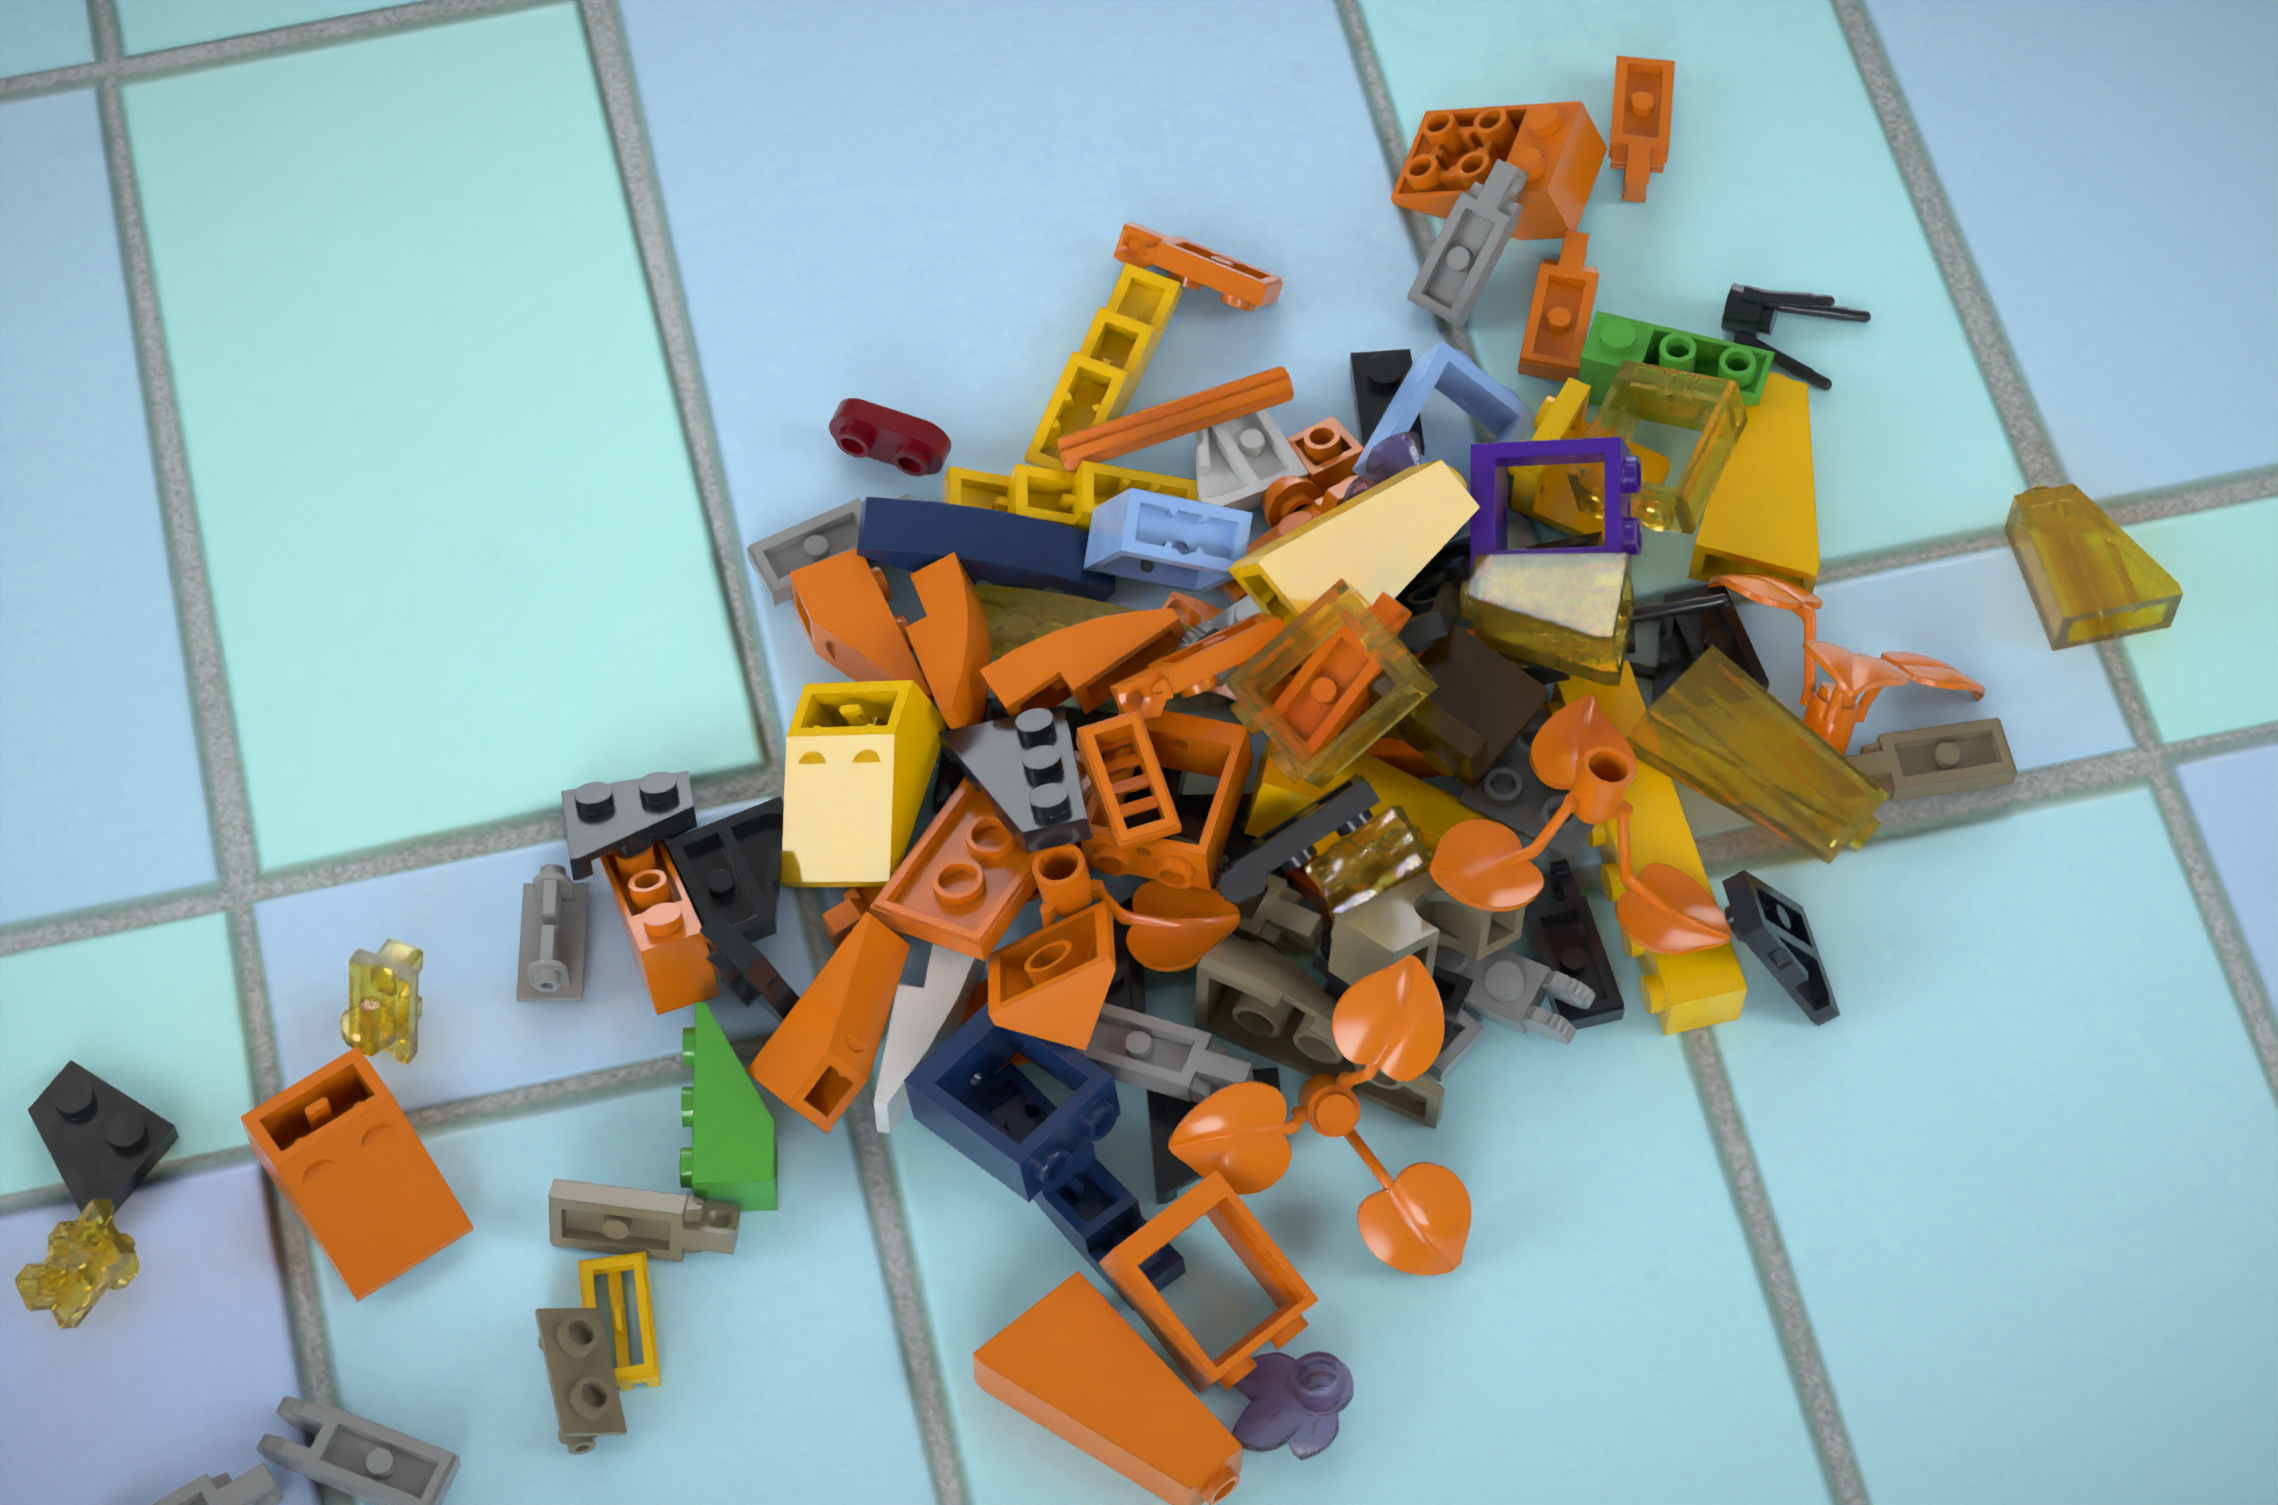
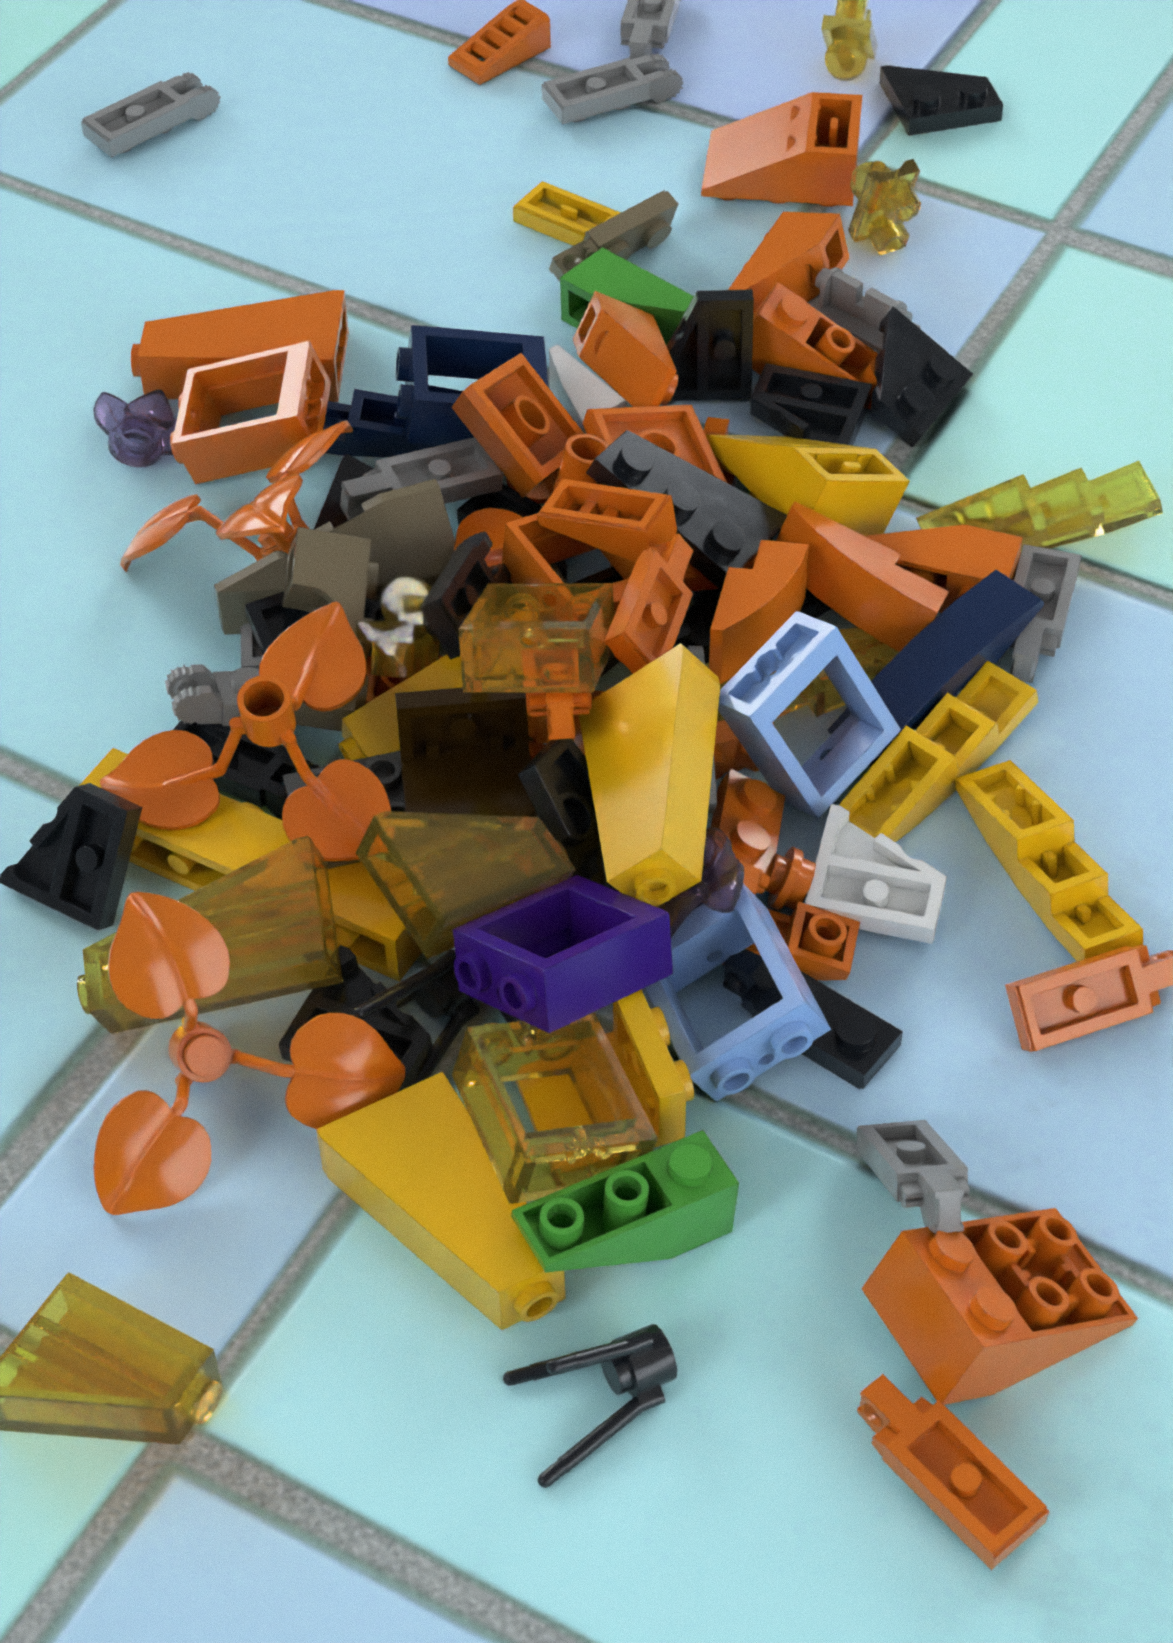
camera: 135 degrees right, 10 degrees down
dark tan hinge [535,1308,627,1455] -> none
dark red plate [829,398,952,477] -> none
orange axle [1057,366,1294,472] -> none
orange hinge [1517,230,1599,382] -> none
dark tan hinge [1831,718,2018,802] -> none
none -> orange slope [728,212,850,313]
none -> clear yellow slope [916,461,1163,552]

